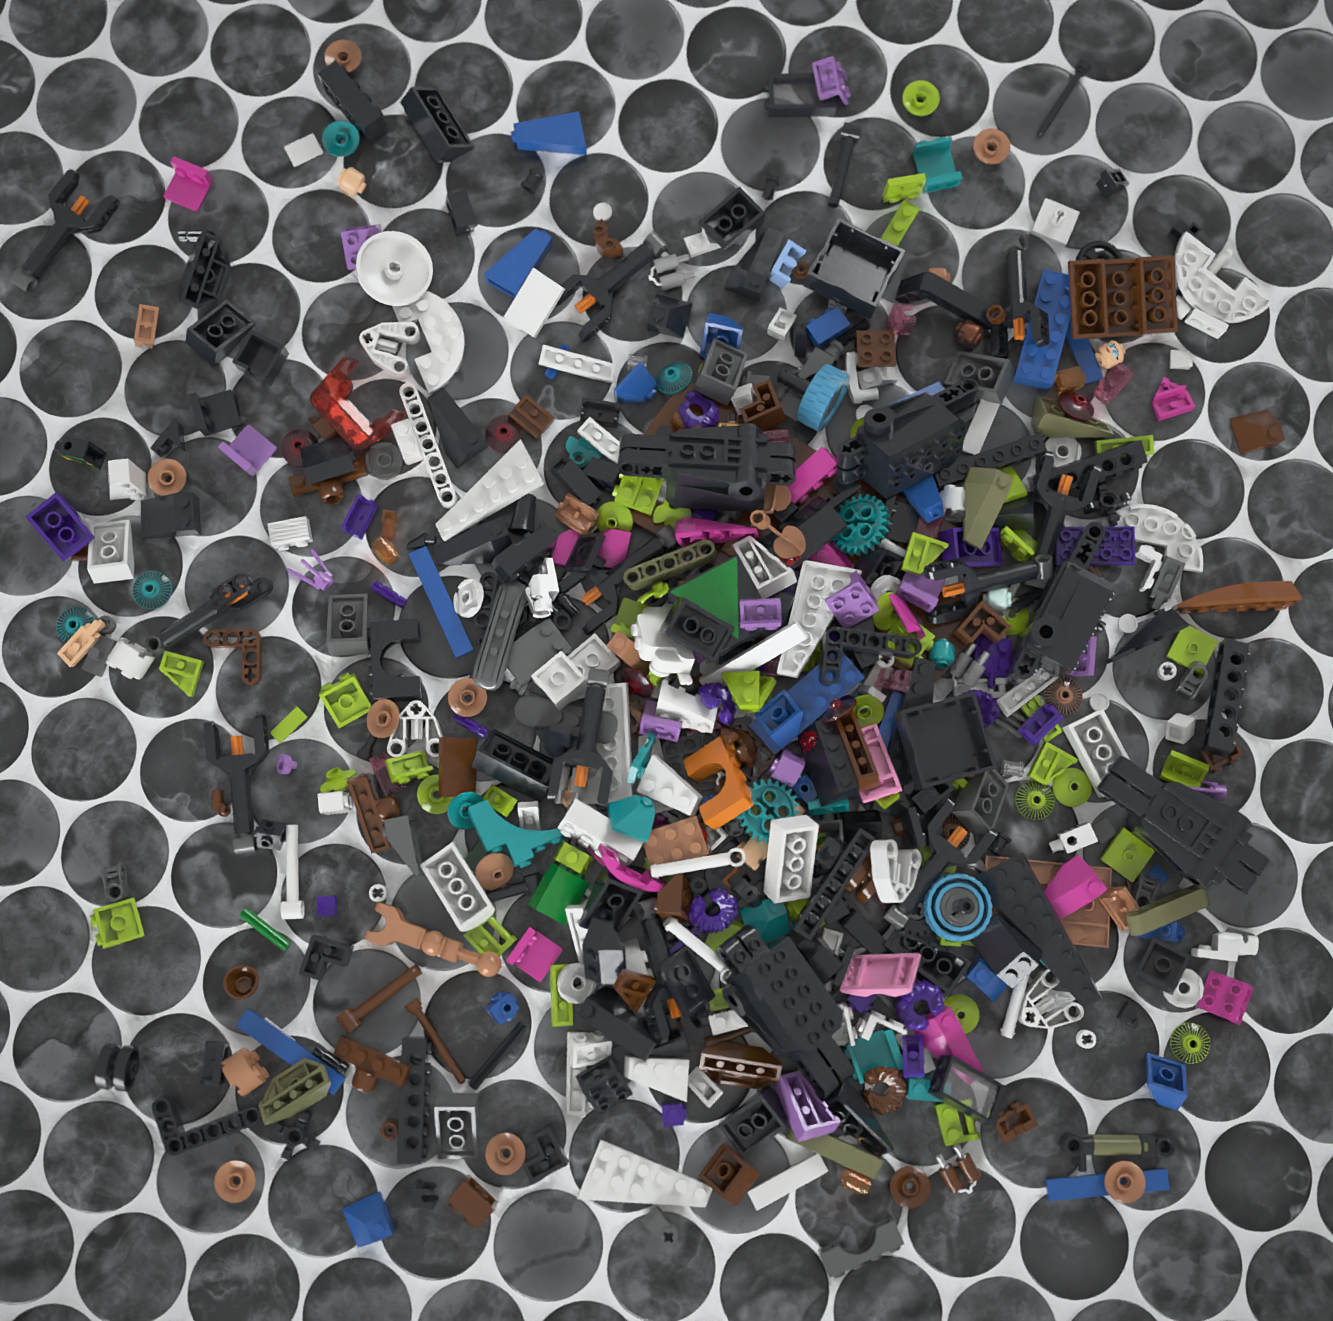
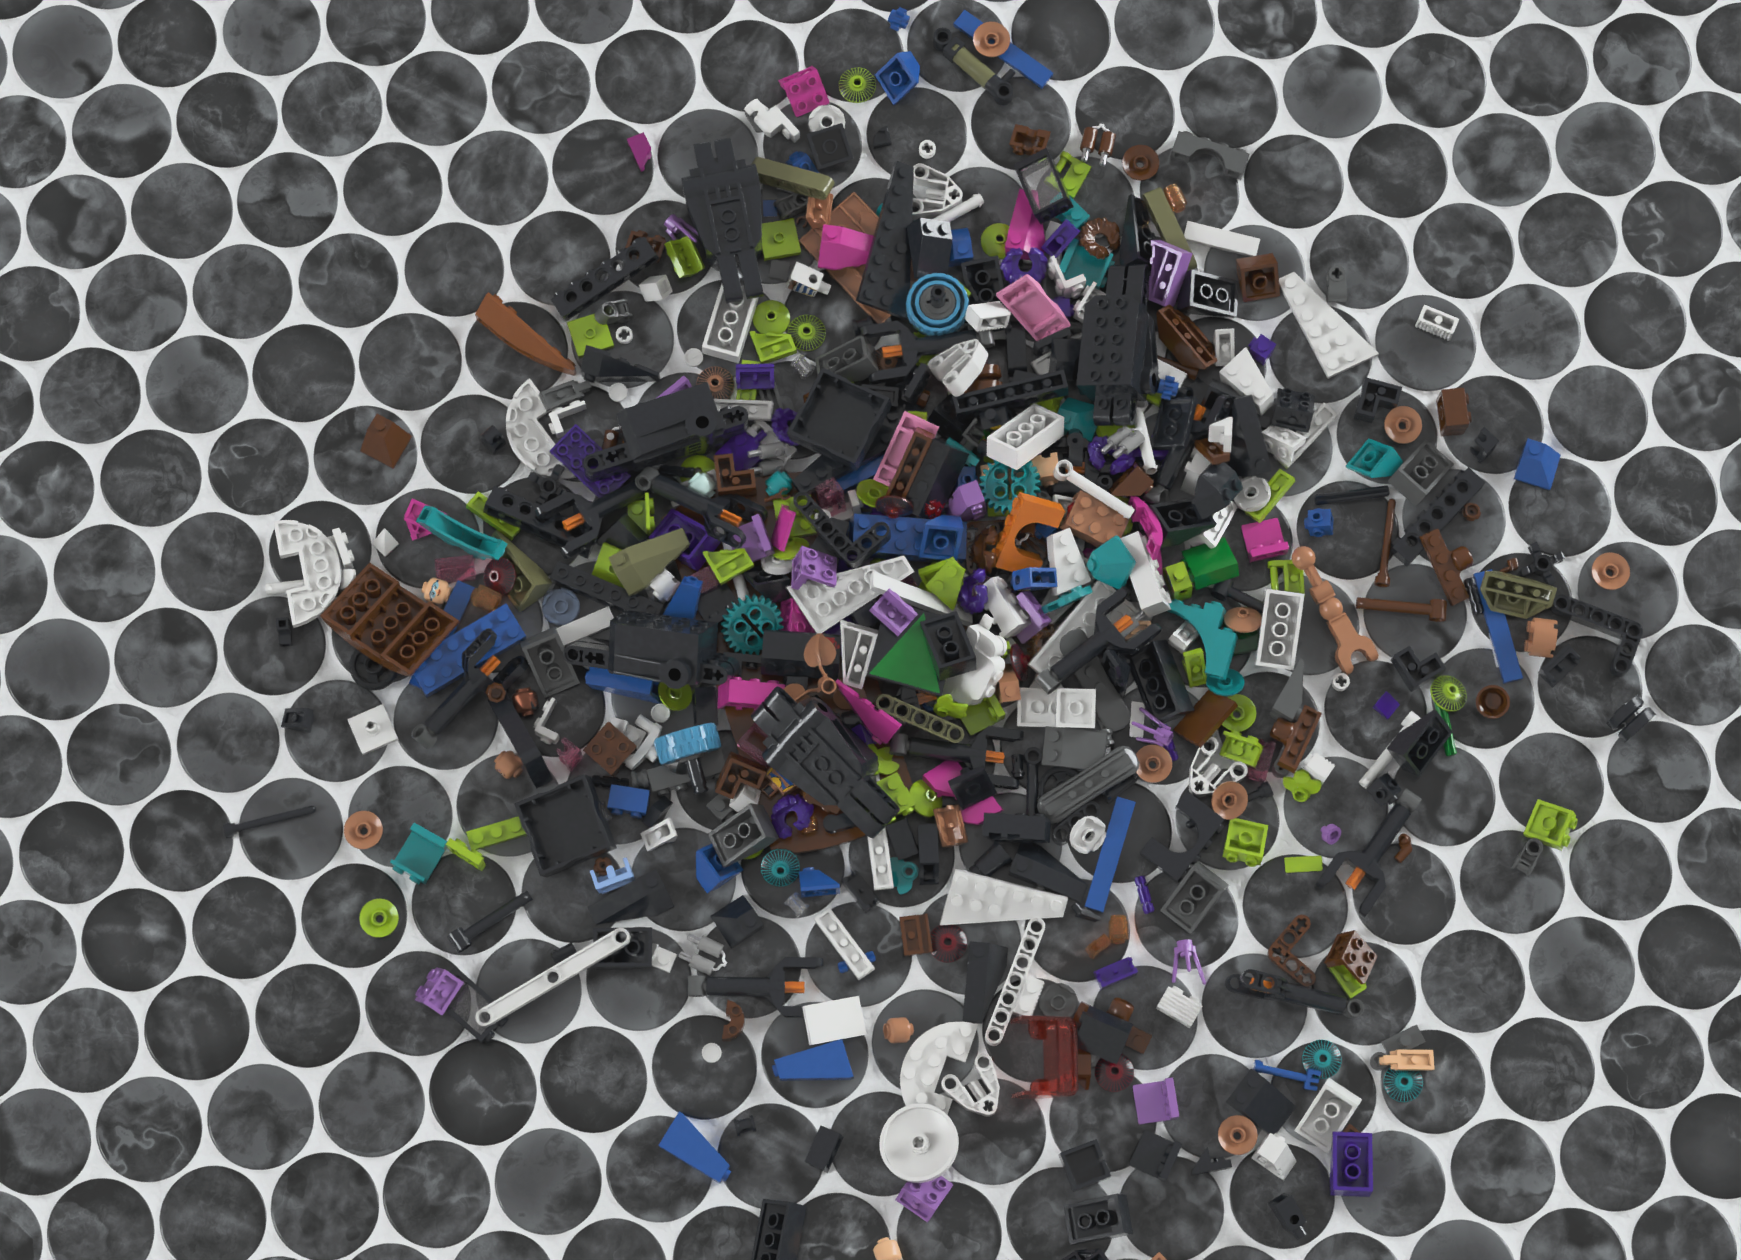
camera: 135 degrees left, 5 degrees down
white brick [105,637,155,680] -> none
white plate [524,558,559,618] -> none
white tile [1045,437,1082,469] -> none
none -> teal arch [416,505,507,560]
none -> white beam [475,928,631,1027]
none -> black leg [480,425,506,454]
none -> white bracket [533,697,560,745]
none -> sand blue tile [542,588,580,626]
none -> magenta slope [627,132,652,172]
none -> black hinge [692,687,718,726]
none -> reddish brown hand [764,487,791,503]
none -> nougat head [883,1017,914,1043]
none -> blue gear [888,7,910,31]
none -> white brick [964,301,1011,332]
none -> blue torso [1010,567,1058,591]
none -> light grey piece [1101,426,1145,459]
none -> white sticker [1129,701,1145,738]
none -> medium lavender plant [1131,707,1173,747]
none -> blue gear [1157,376,1179,400]
none -> white slope [1208,417,1233,452]
none -> blue hinge [1253,1060,1321,1091]
none -> reddish brown bracket [1324,930,1377,985]
none -> teal slope [1345,438,1403,478]
none -> black slope [1387,710,1452,777]
none -> white brick [1415,305,1459,341]
none -> dish [1430,676,1467,712]
none -> reddish brown hand [1499,558,1519,573]

